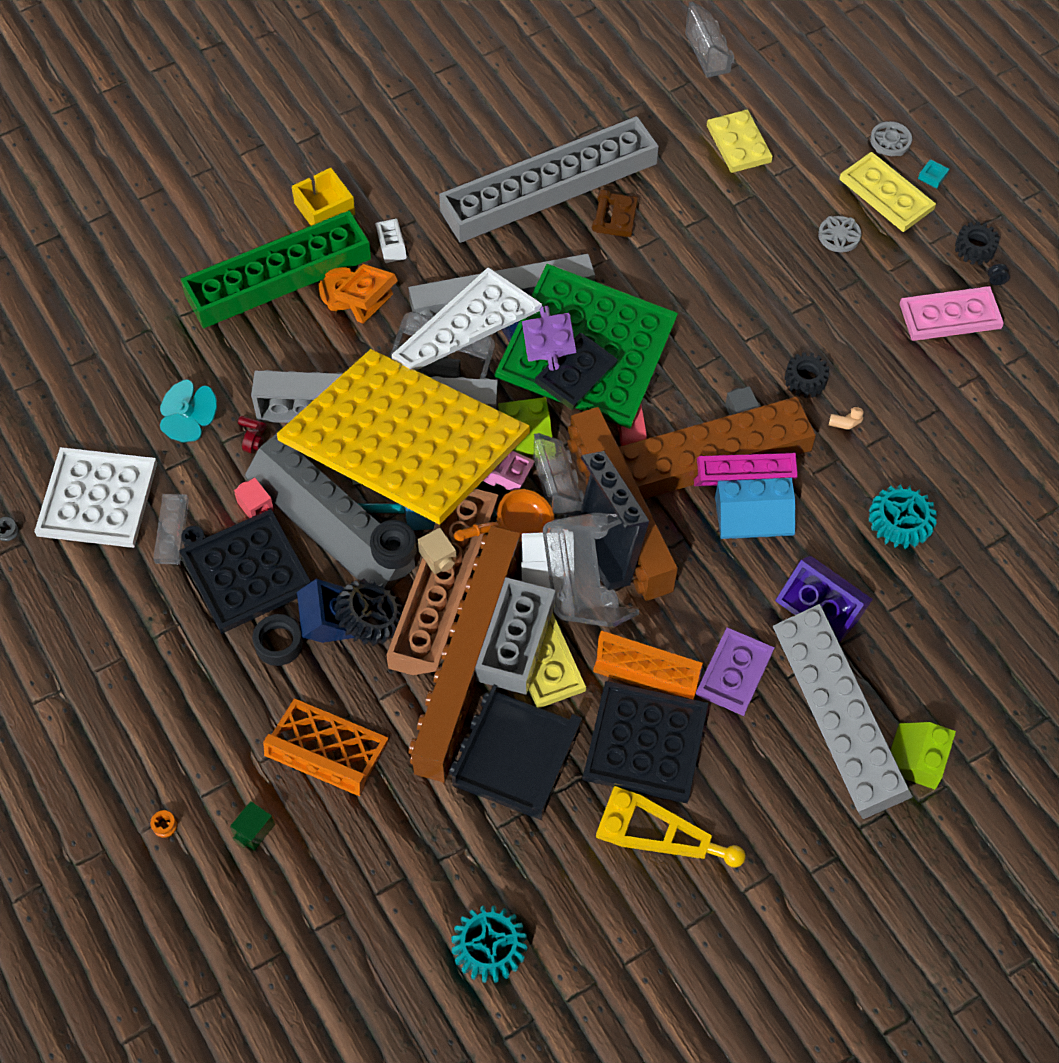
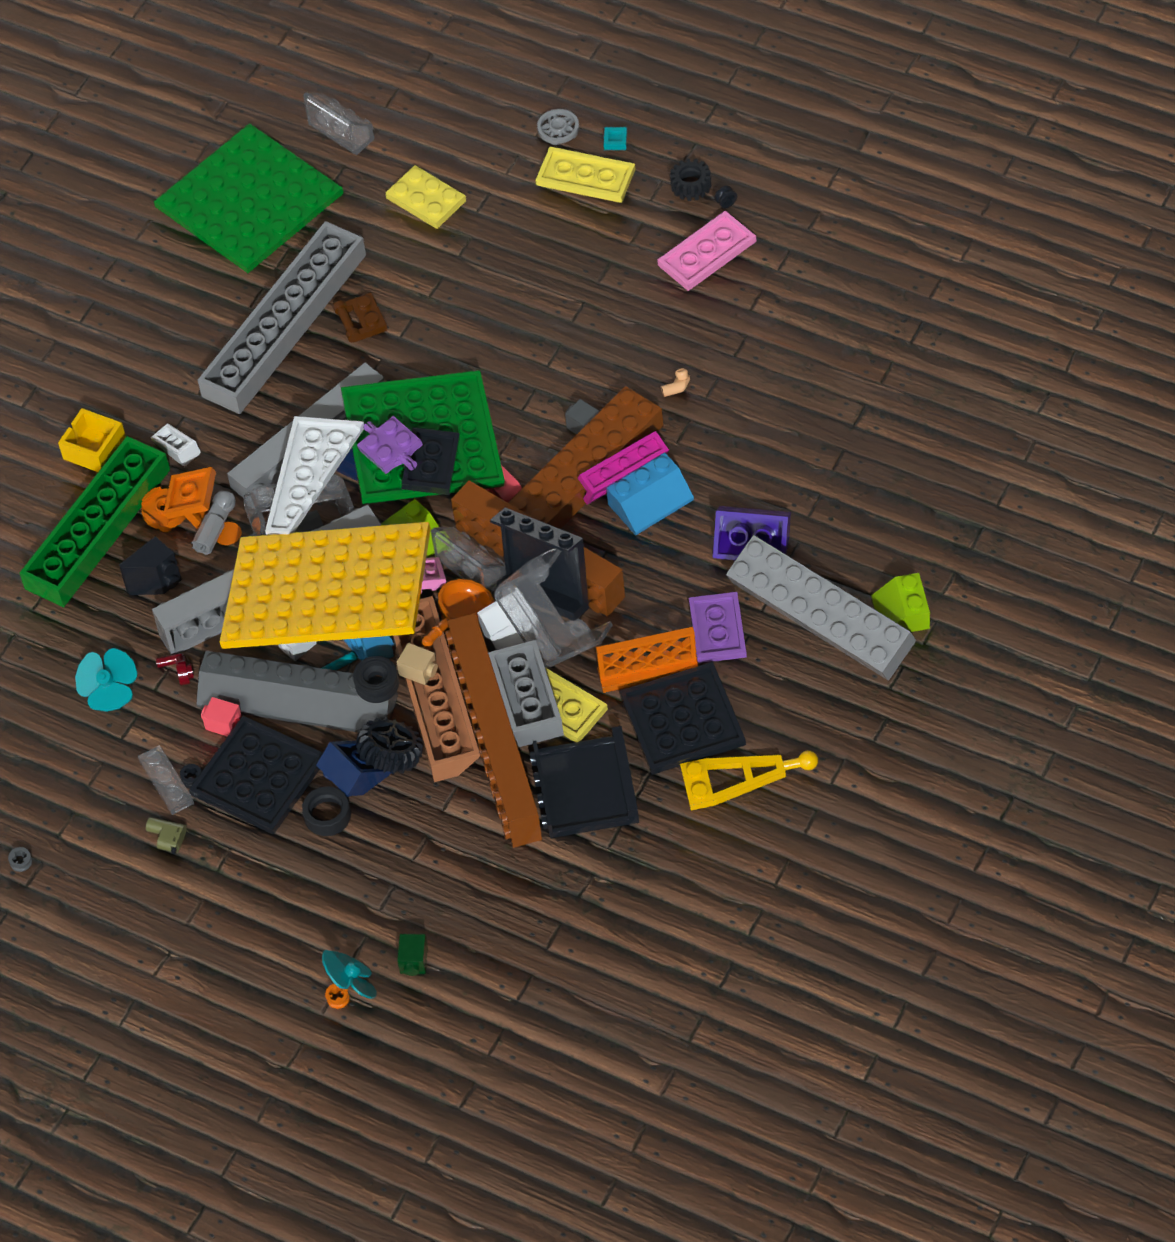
camera: 25 degrees left, 5 degrees down
white plate [34,447,157,548] -> none
orange fence [263,698,388,797] -> none
teal gear [451,905,527,983] -> none
black tyre [784,352,830,398] -> none
light grey wheel [818,216,861,252] -> none
teal gear [869,484,937,549] -> none
none -> black slope [119,536,182,595]
none -> olive piece [146,817,187,855]
none -> green plate [154,123,344,273]
none -> light grey piece [192,491,236,555]
none -> orange sticker [217,522,242,545]
none -> teal piece [322,950,377,999]

